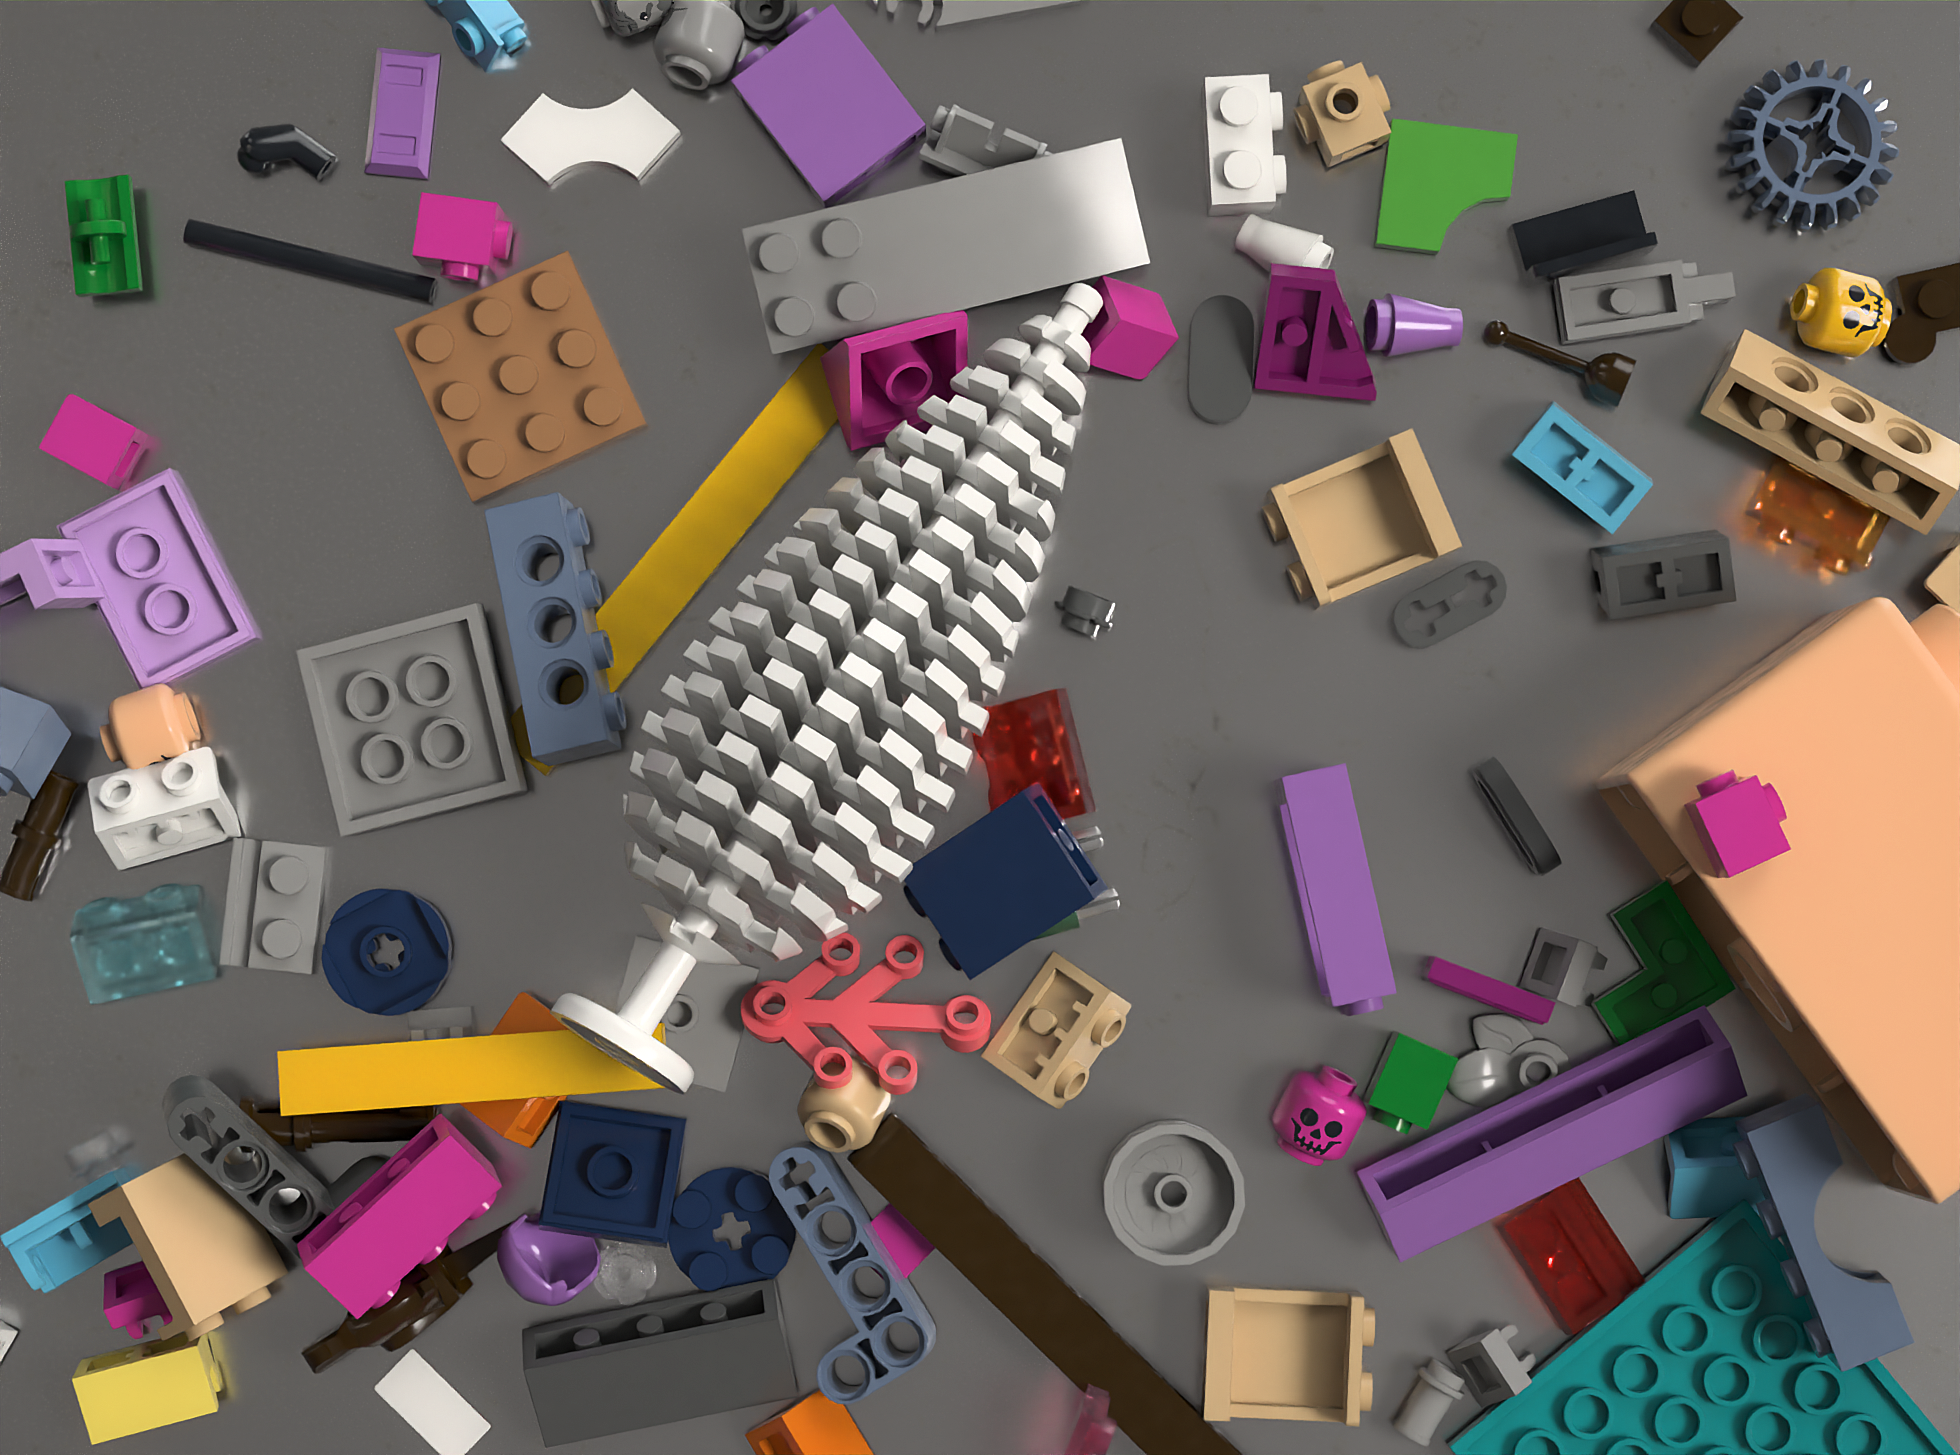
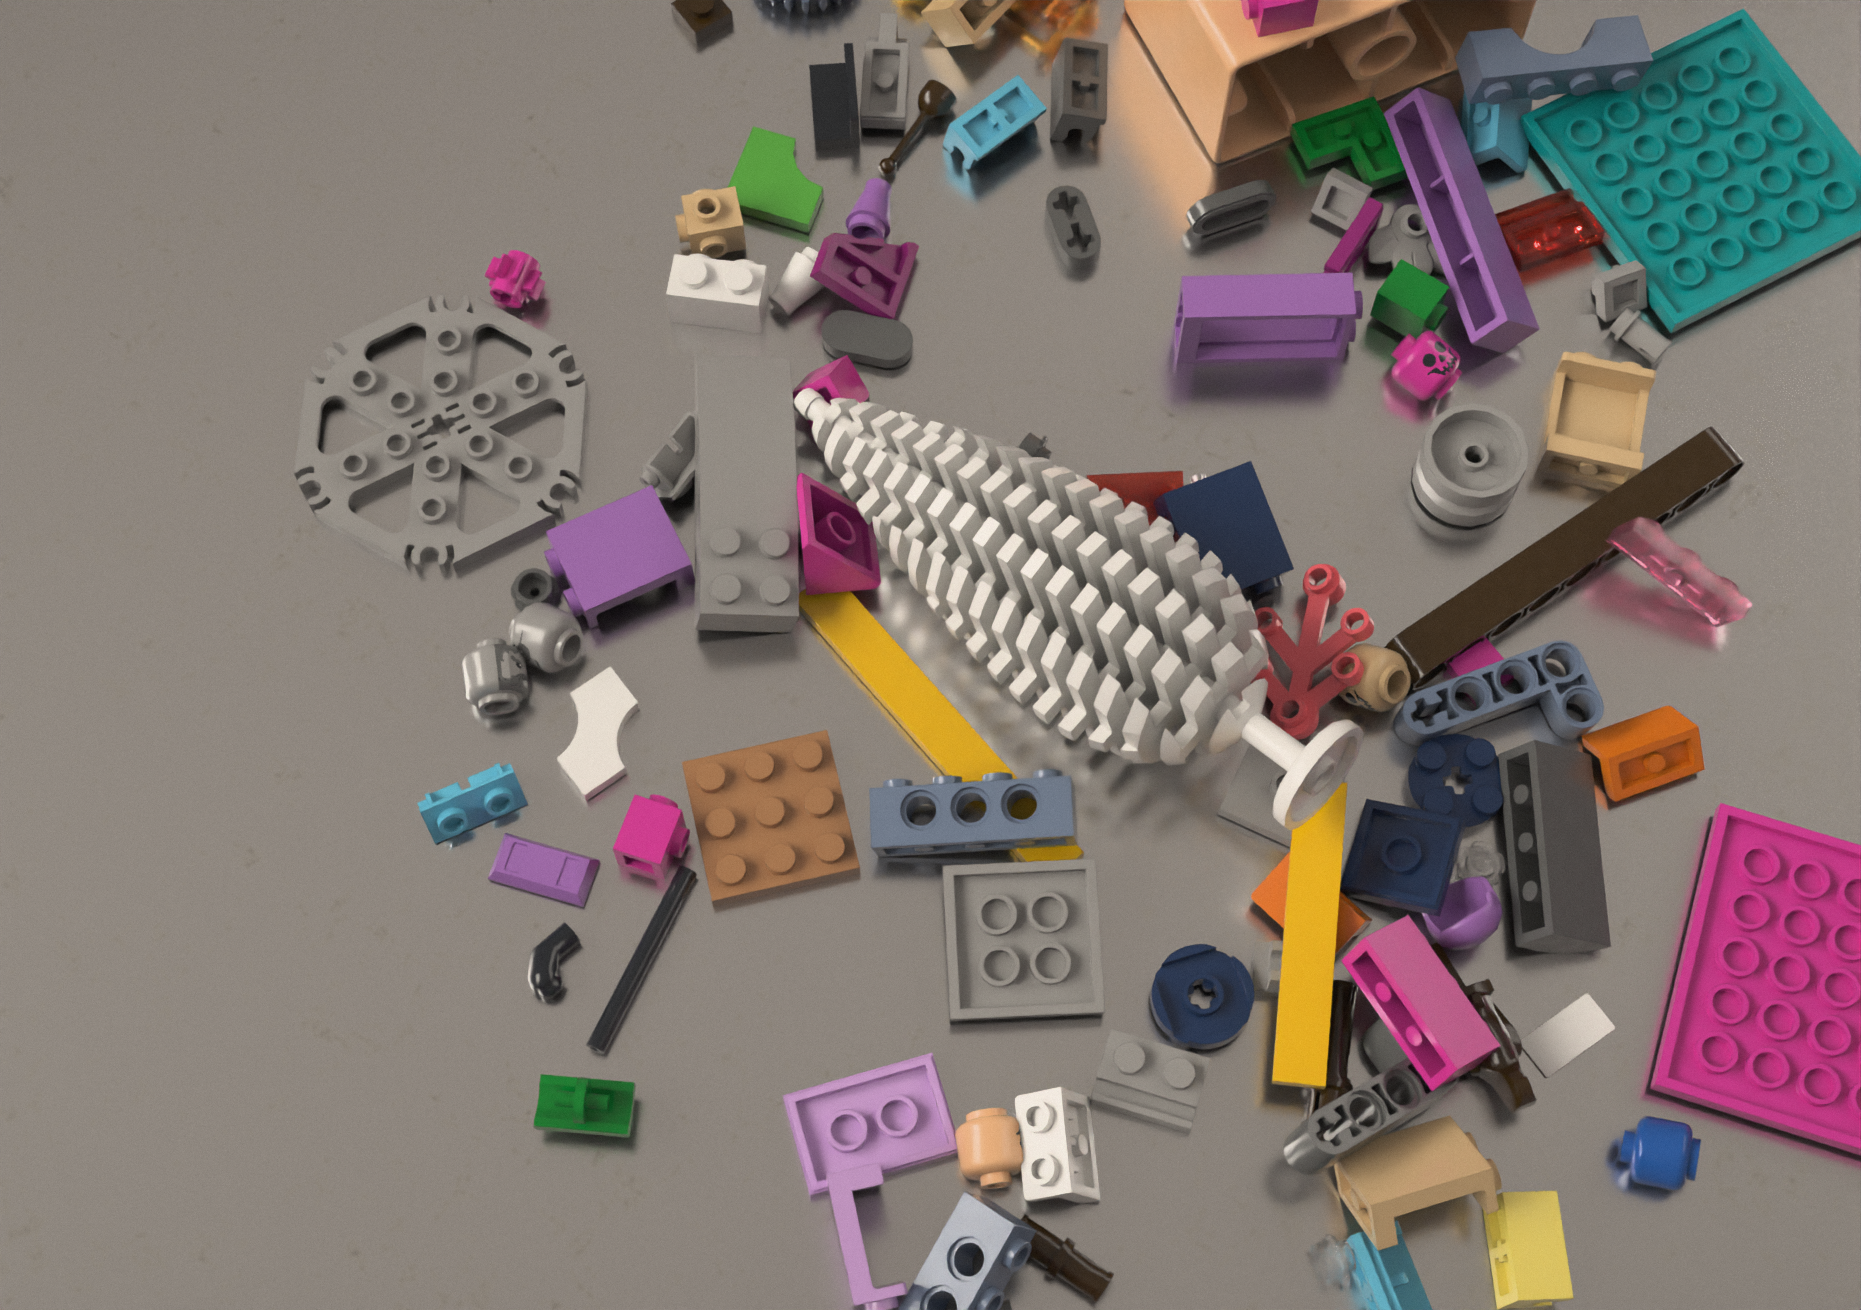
camera: 80 degrees left, 20 degrees down
dark pink panel [38,394,148,490] -> none
clear light blue bracket [70,883,217,1005] -> none
dark pink tile [103,1261,173,1340] -> none
tan bracket [981,951,1131,1109] -> none
tan panel [1261,428,1462,610] -> none

